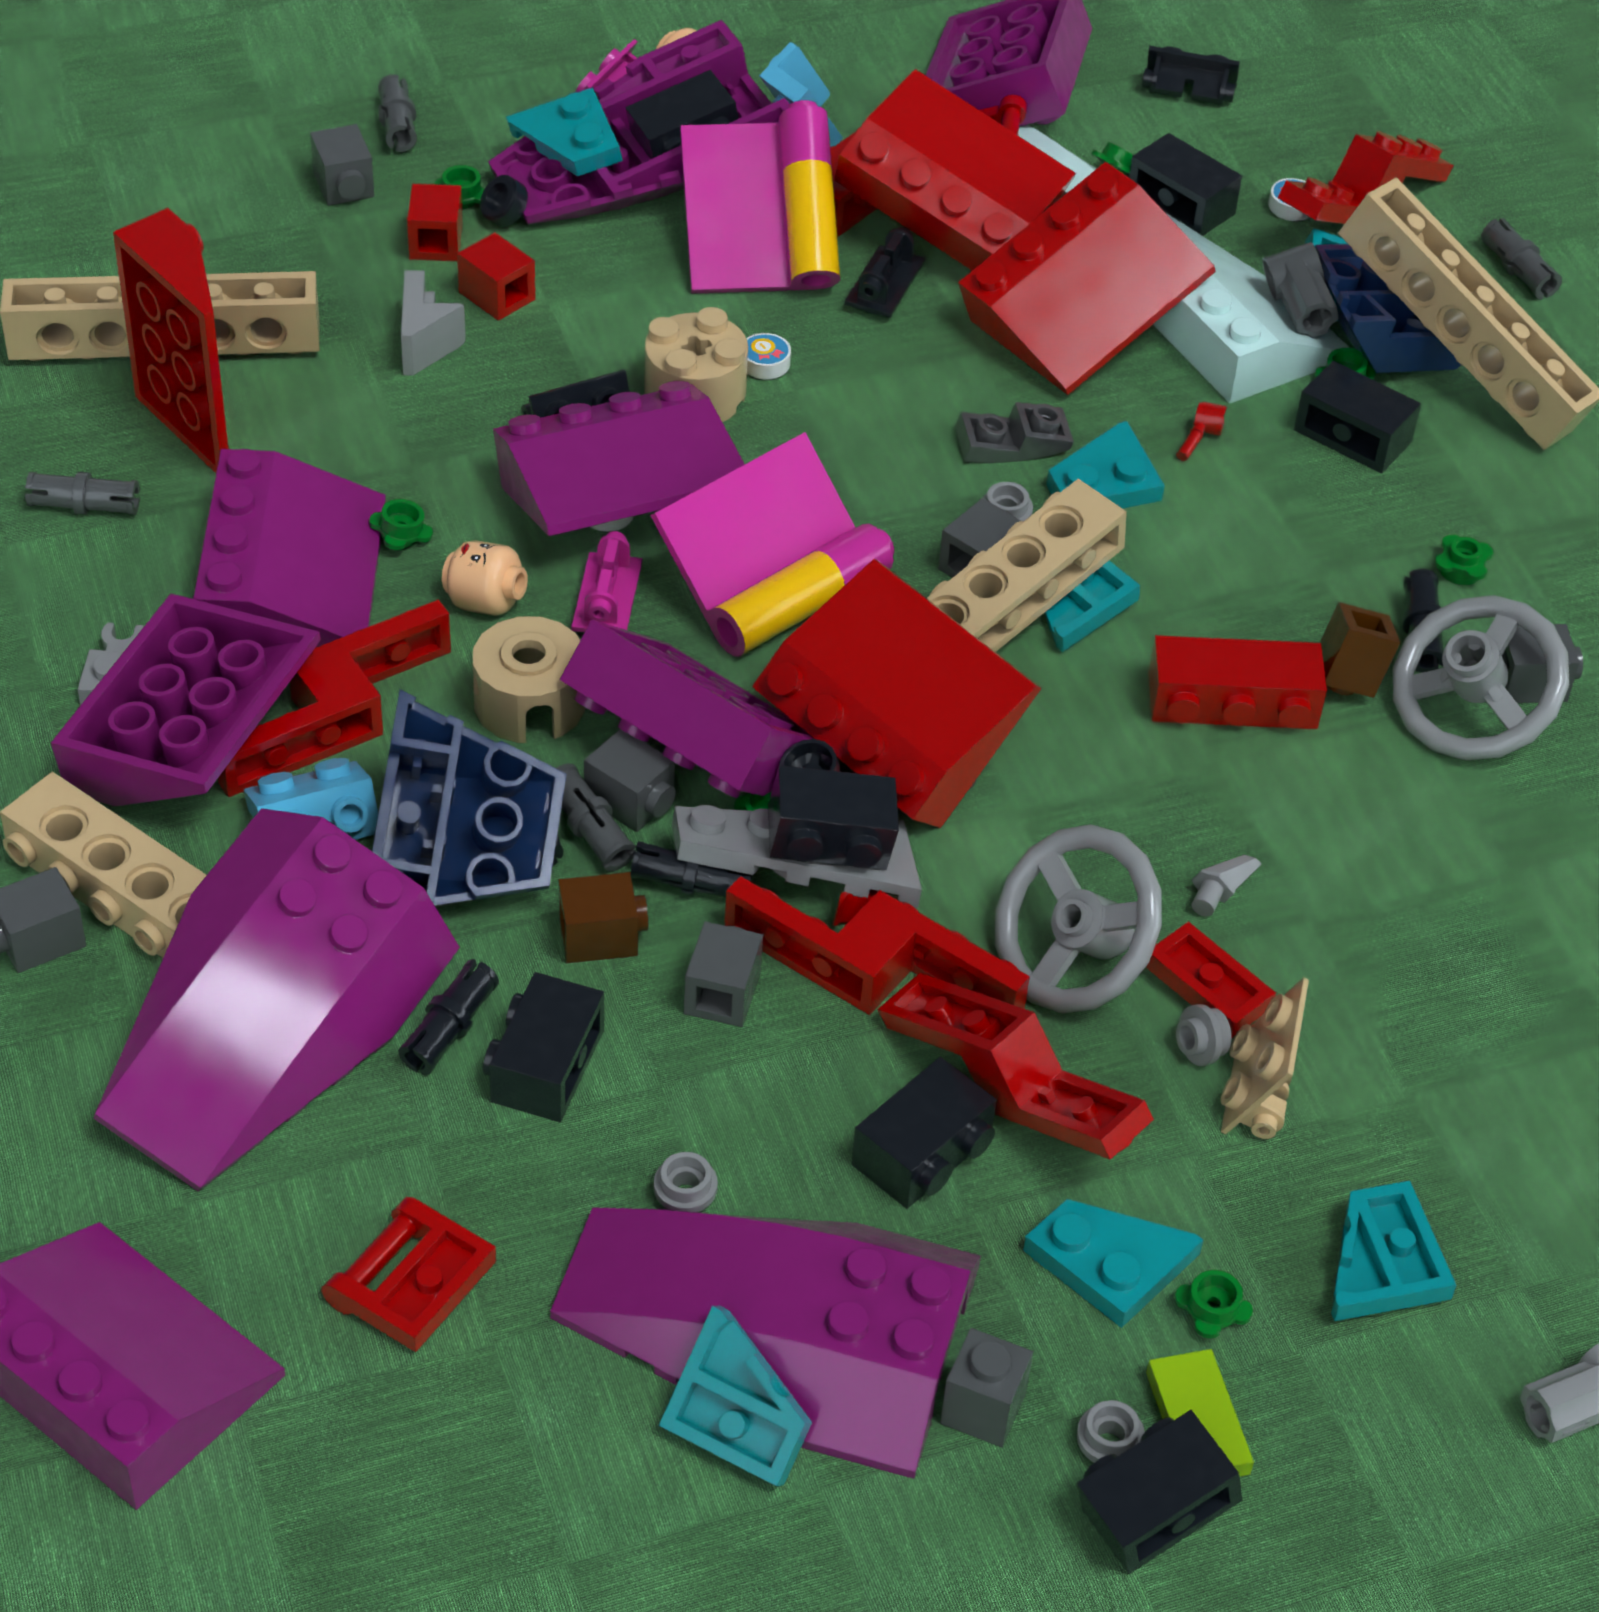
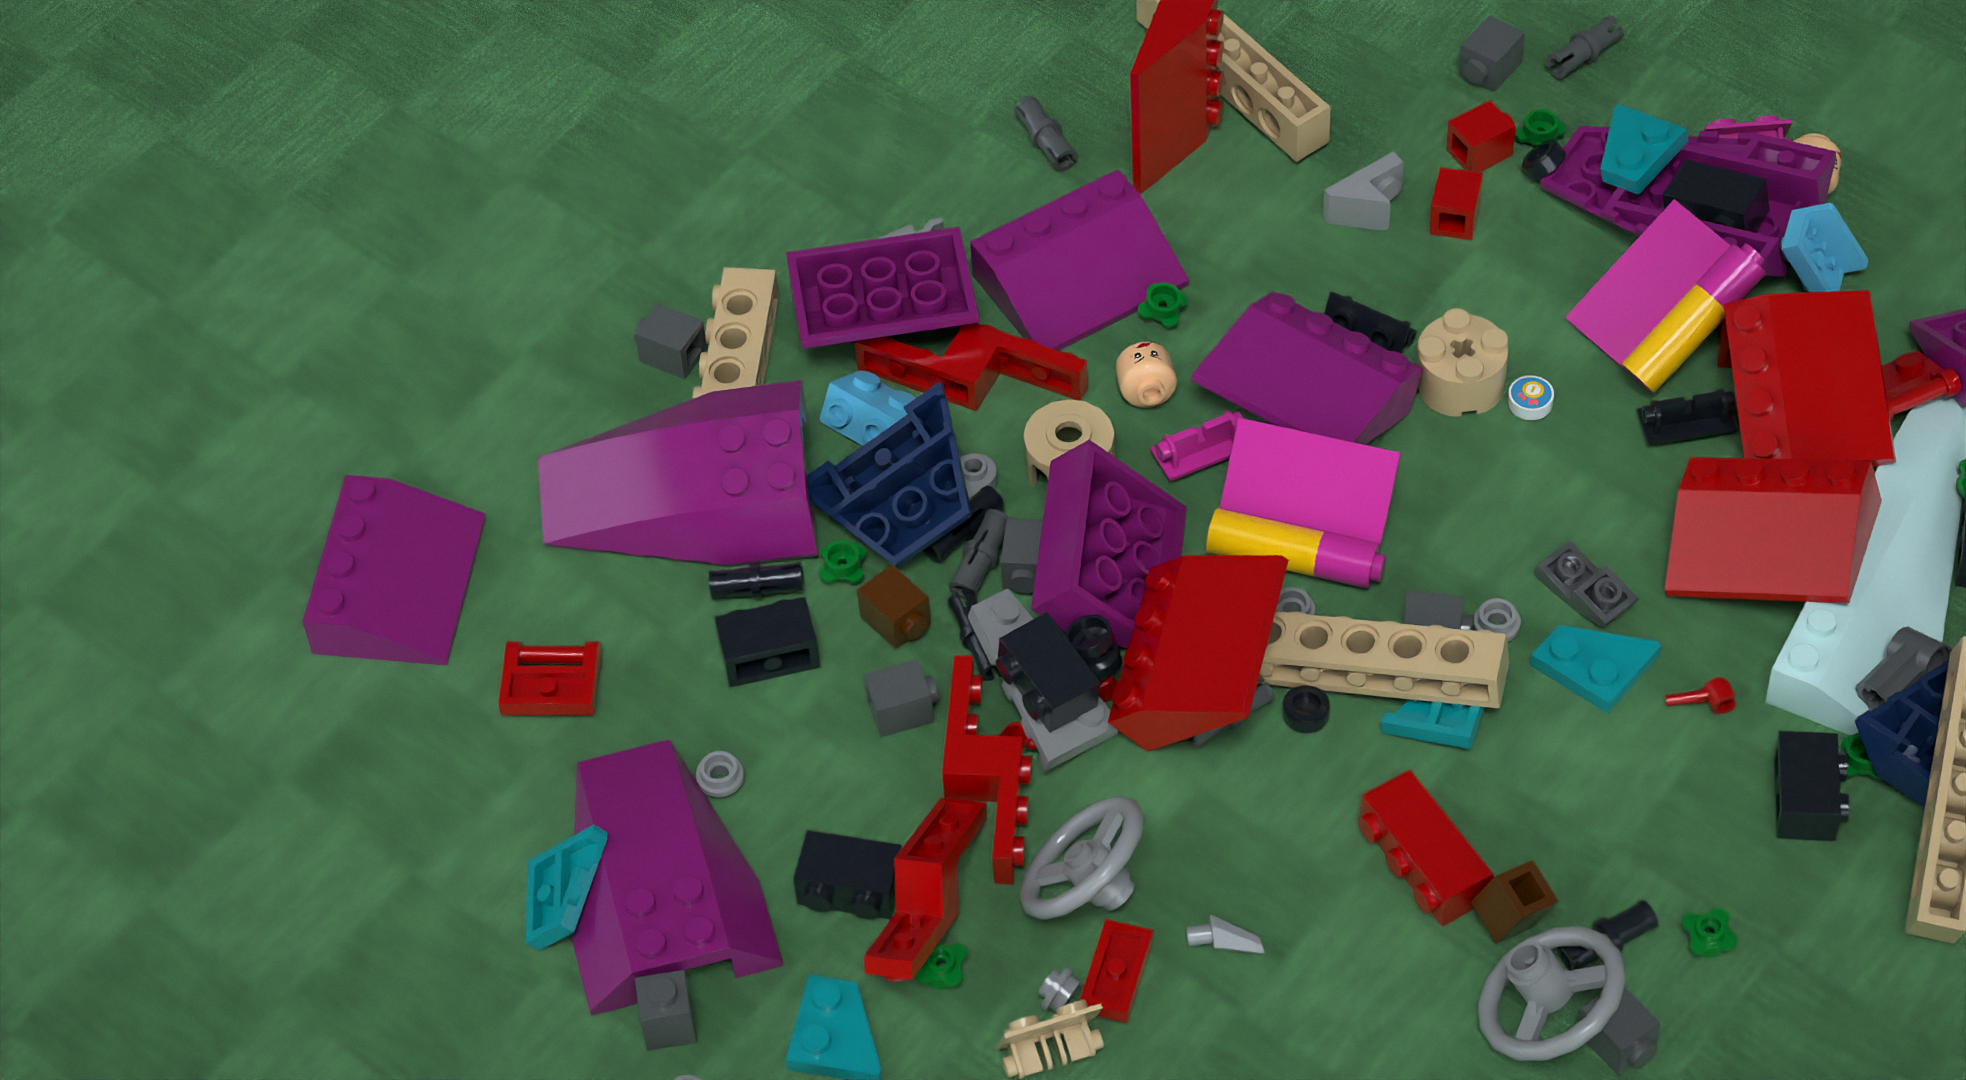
camera: 65 degrees right, 5 degrees up
none -> green plate [819,540,866,584]

